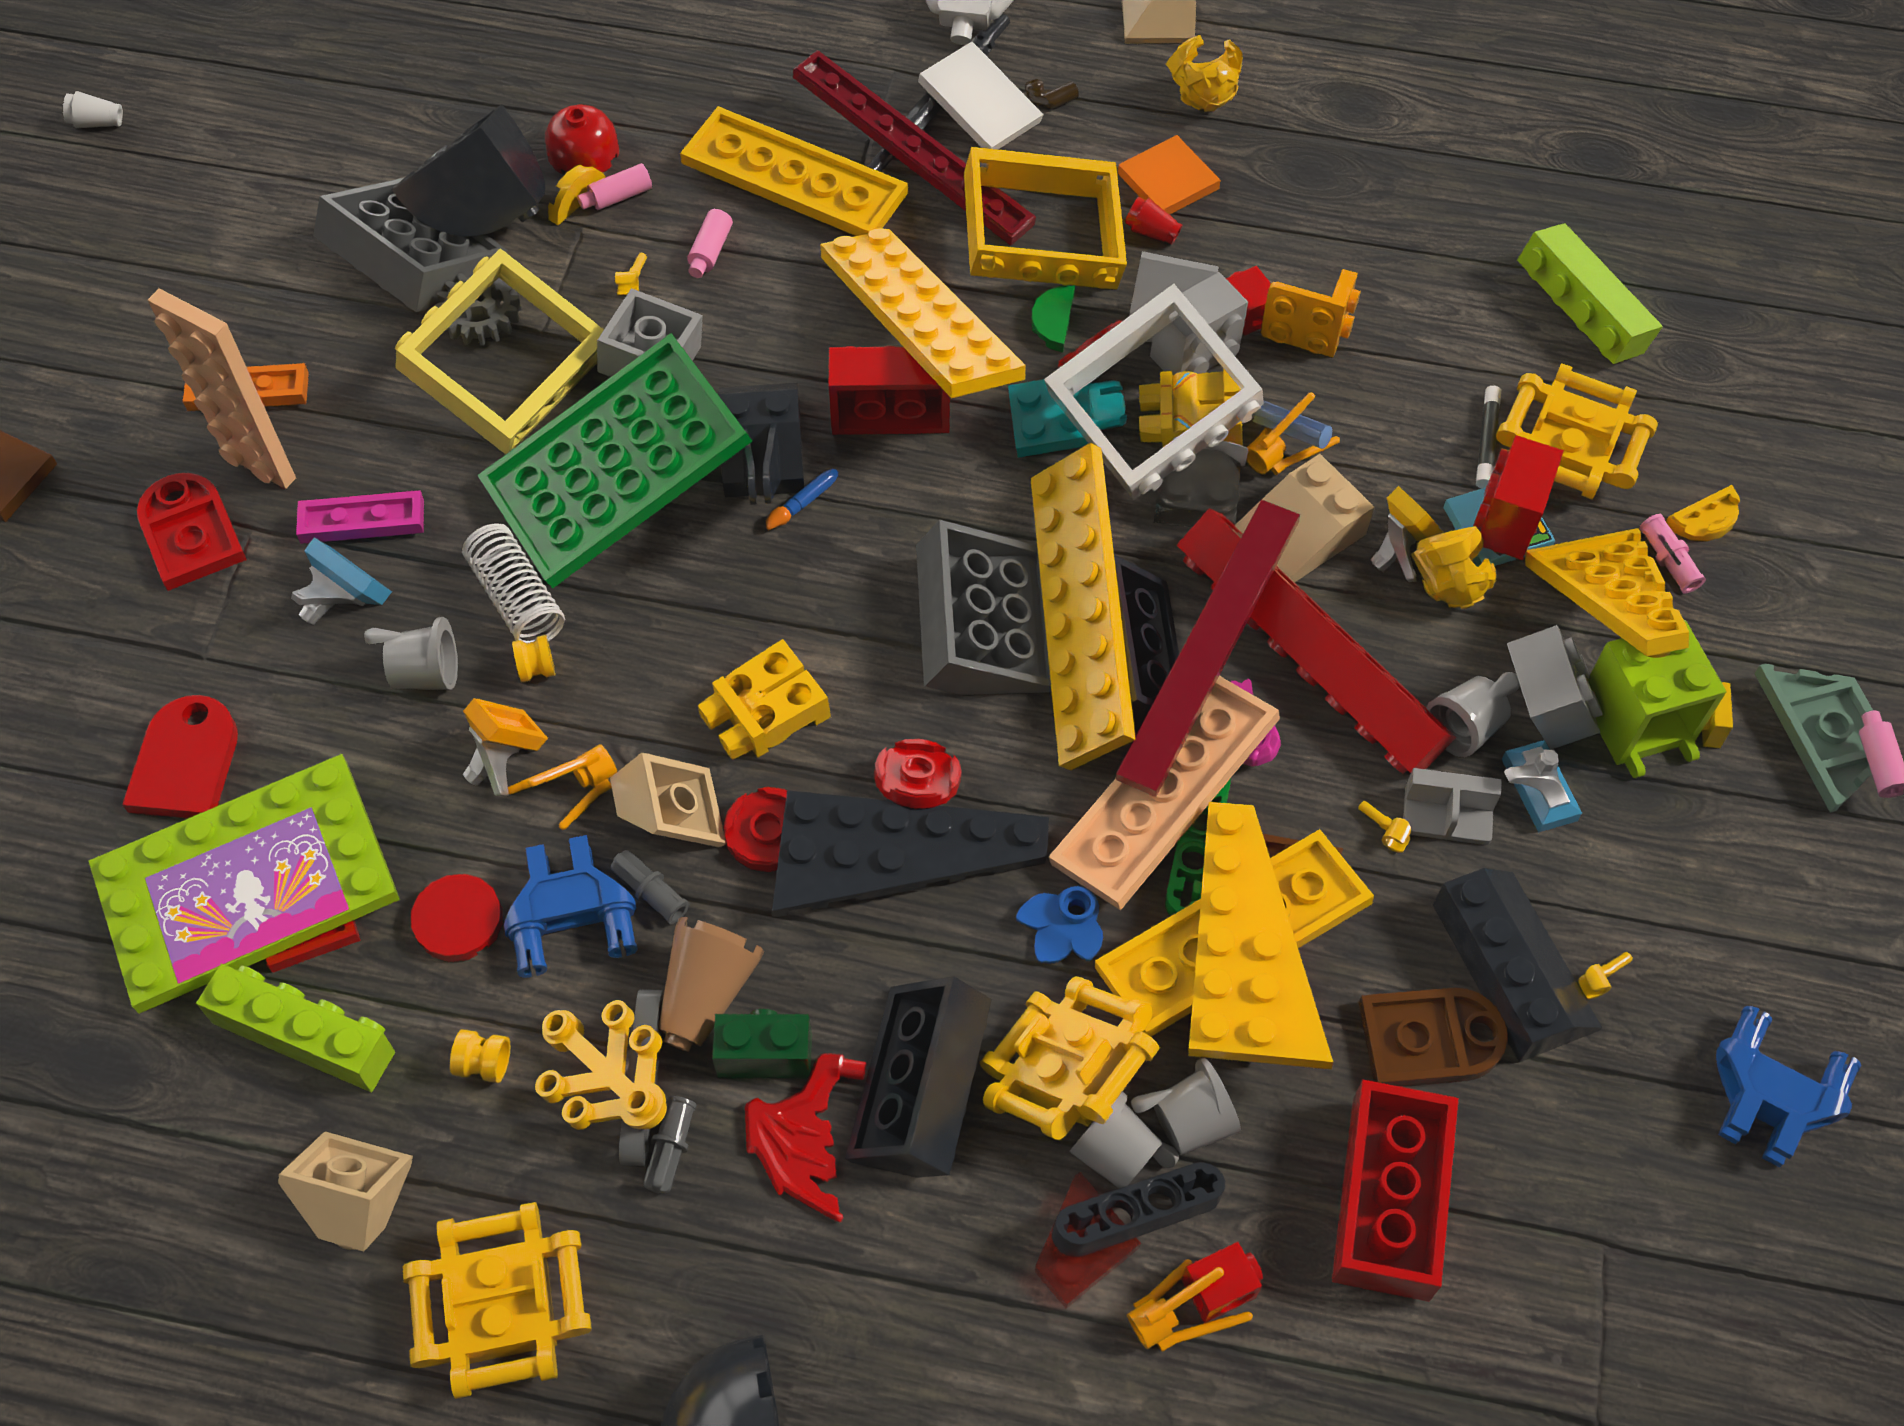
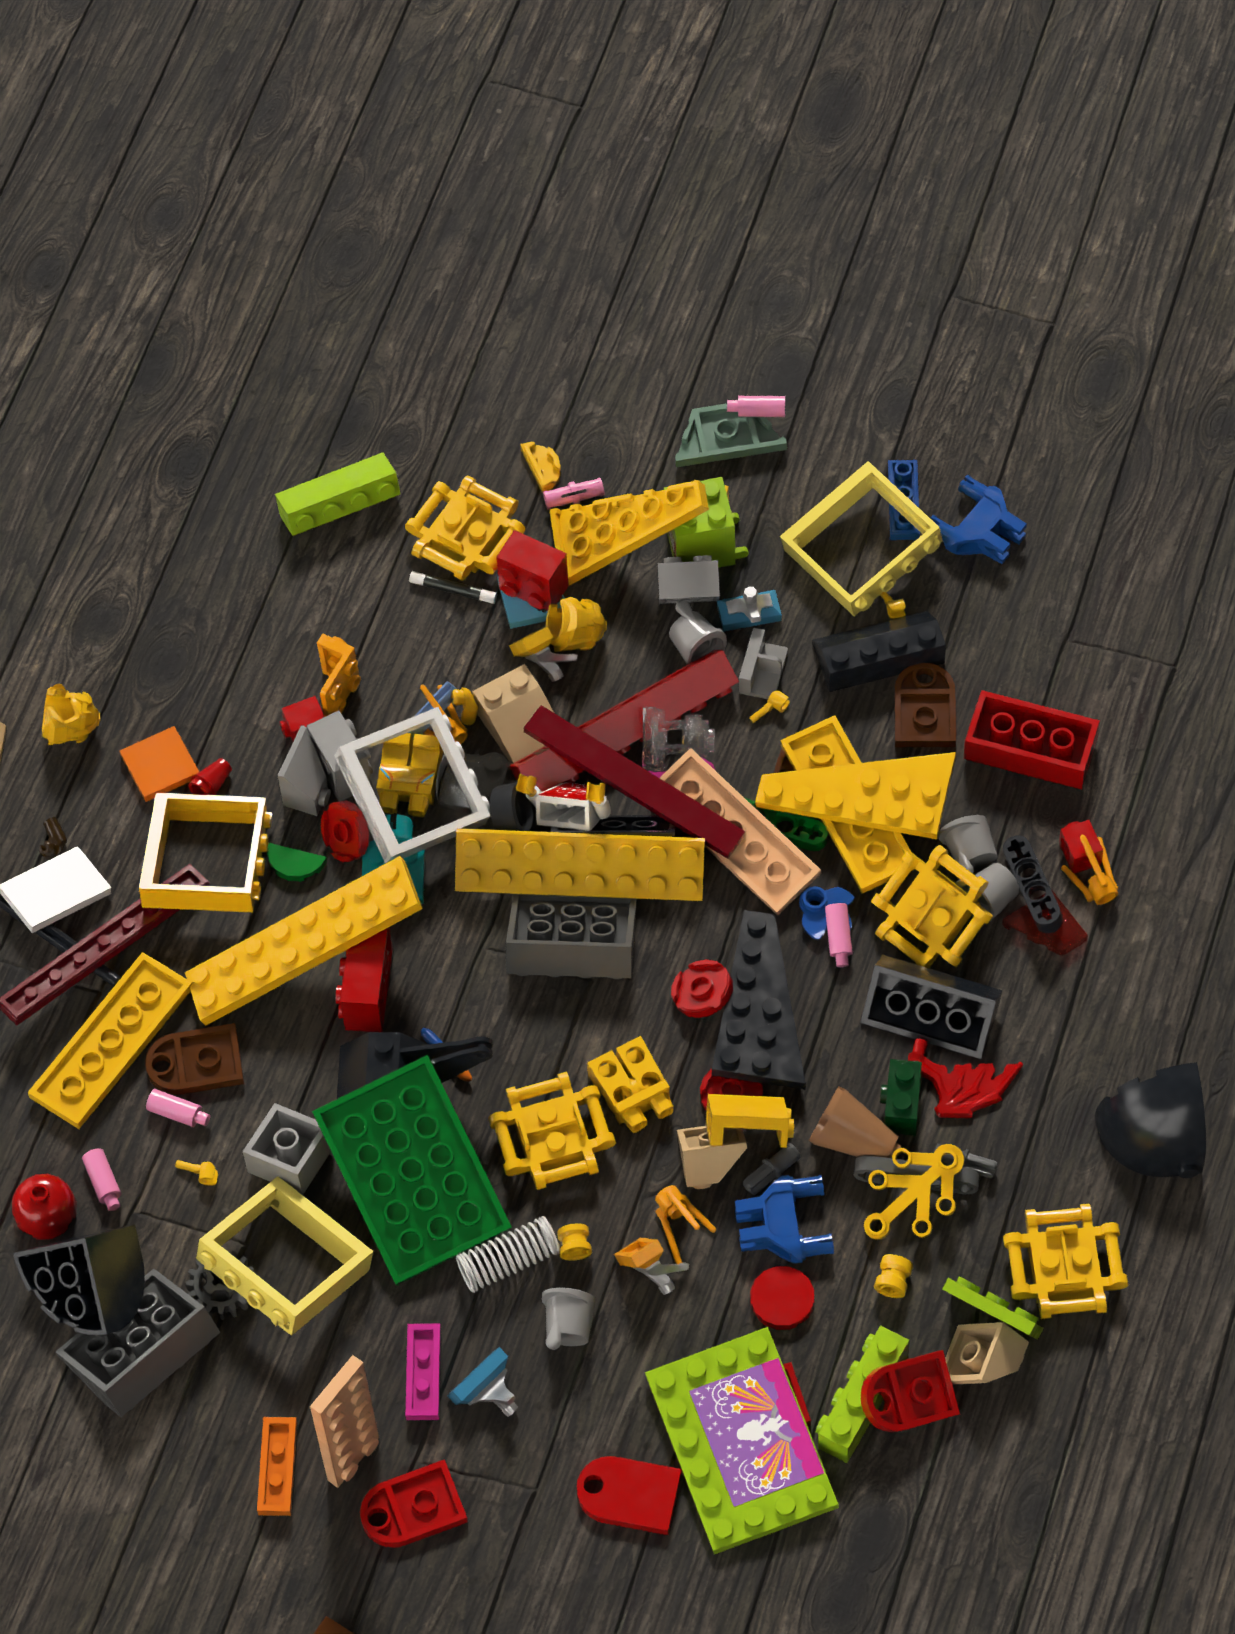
camera: 80 degrees left, 0 degrees up
yellow tile [548,165,605,225] -> none
none -> reddish brown tile [145,1023,244,1095]
none -> yellow arm [451,687,479,725]
none -> yellow brick [488,1072,616,1190]
none -> black tyre [490,782,536,831]
none -> white torso [516,774,611,831]
none -> clear tile [642,707,715,772]
none -> yellow panel [706,1094,794,1148]
none -> light yellow window [780,461,943,617]
none -> bright pink cylinder [825,903,853,967]
none -> red tile [861,1350,960,1432]
none -> blue tile [888,460,920,540]
none -> lime plate [942,1276,1044,1340]

